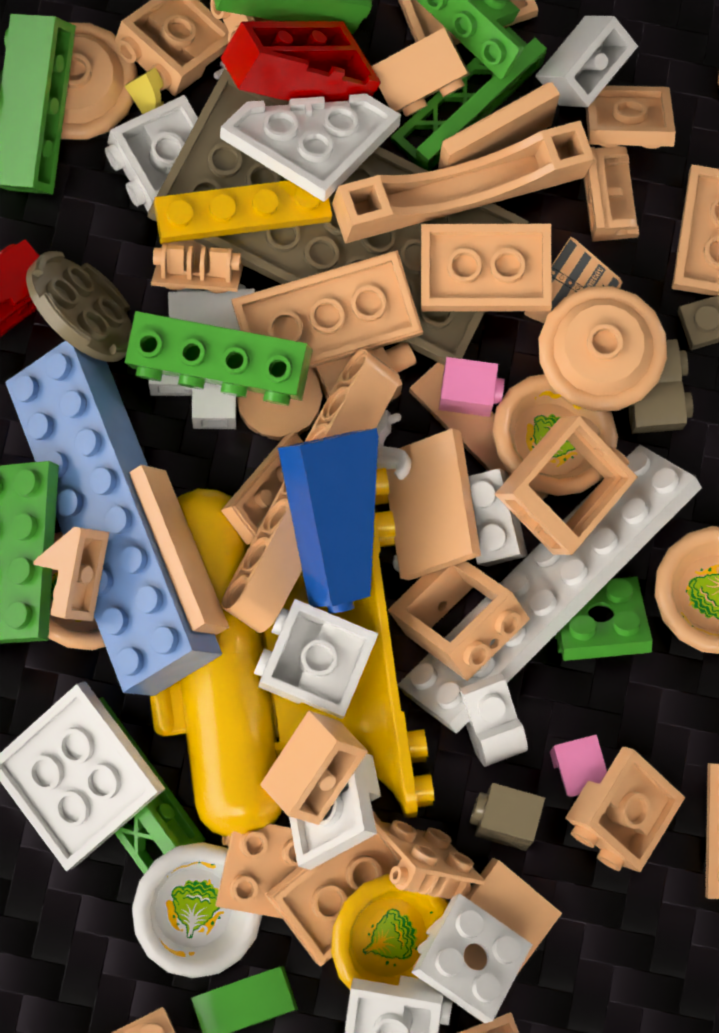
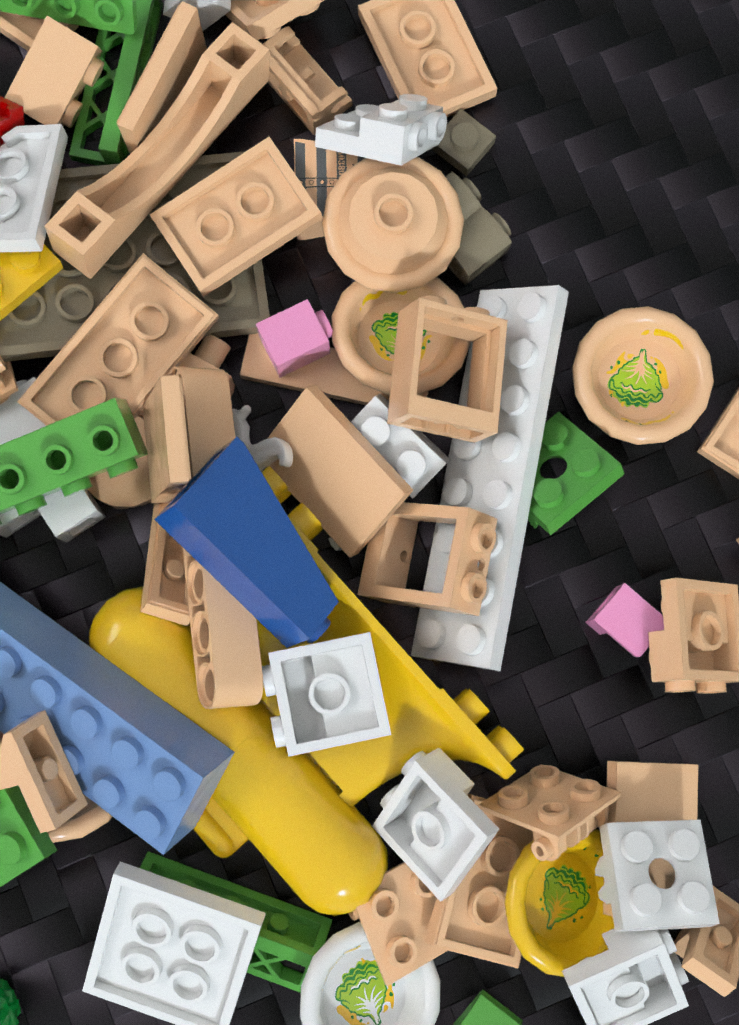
camera: 30 degrees left, 5 degrees up
light nougat tile [129,464,229,635] -> none
light nougat brick [260,711,368,825] -> none
white brick [459,673,528,767] -> none
dark tan brick [469,783,545,851] -> none
none -> light nougat tile [143,375,191,503]
none -> white plate [315,94,447,166]

